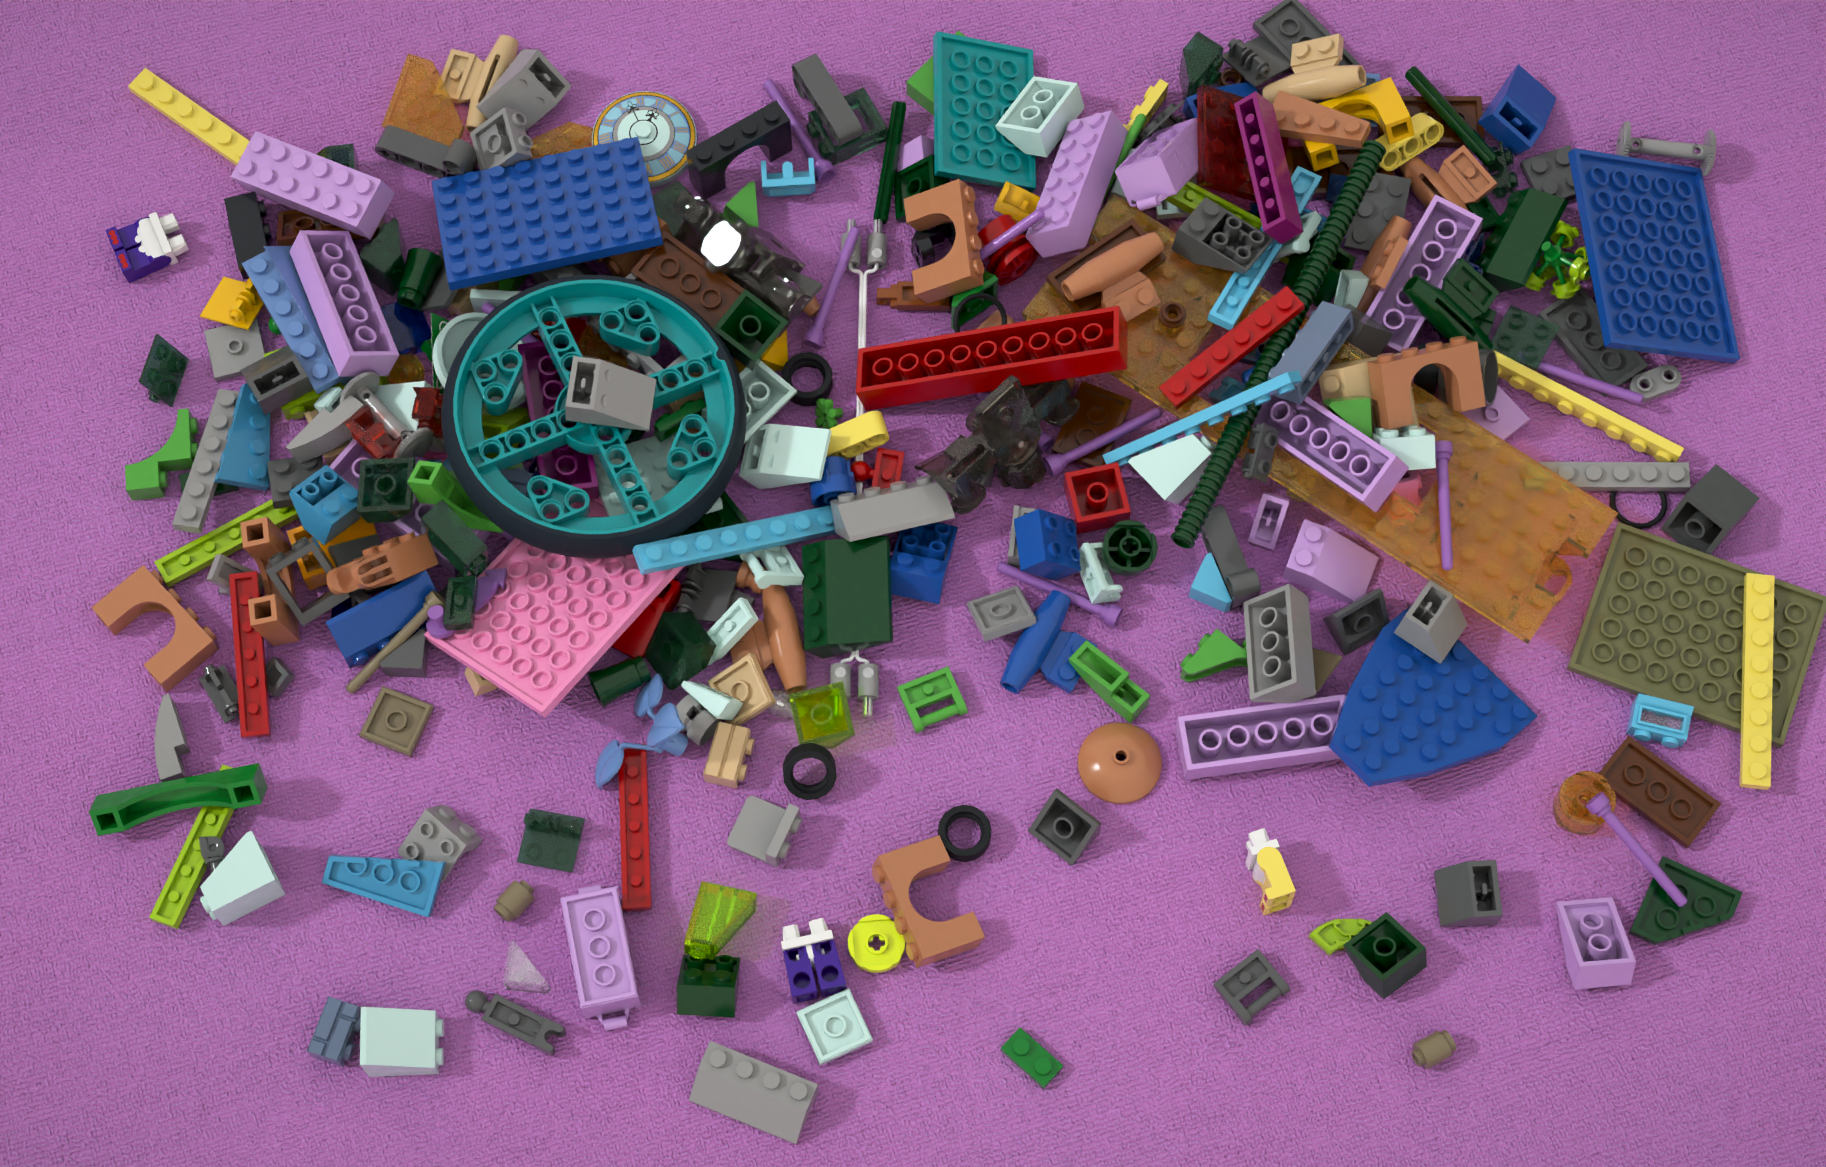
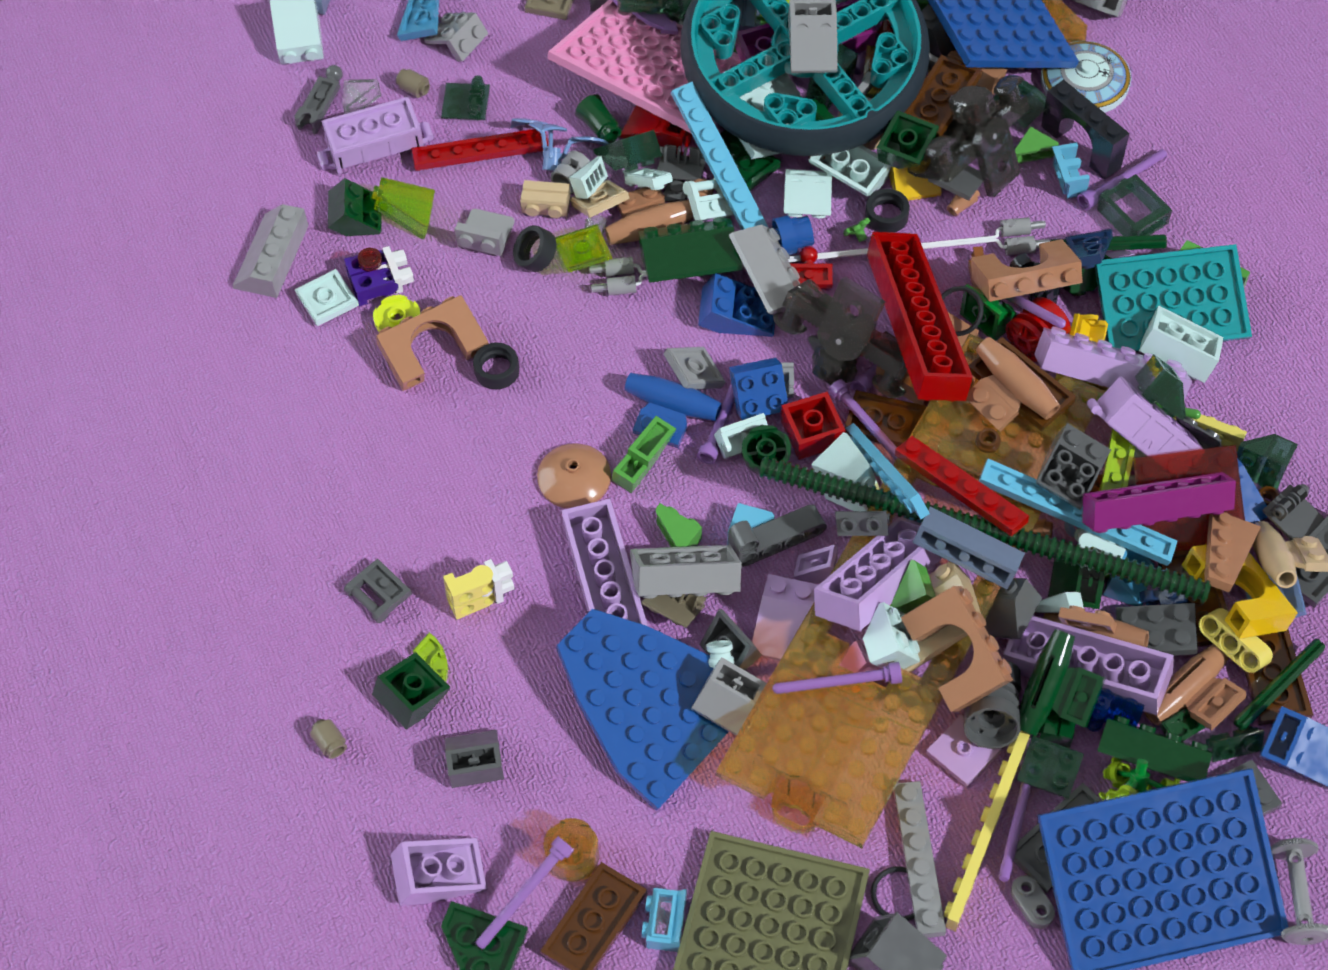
camera: 85 degrees right, 10 degrees down
dark grey beam [791,53,863,146] -> none
medium lavender piece [801,227,861,349] -> none
light yellow beam [826,411,890,460] -> none
bright green plate [897,666,968,734] -> none
green plate [1000,1028,1063,1089] -> none
dark grey slope [1028,788,1101,866] -> none
none -> clear red tile [358,247,382,271]
none -> light aqua wheel [707,640,734,668]
none -> dark blue wing [1065,228,1113,269]
none -> clear green slope [1135,354,1186,420]

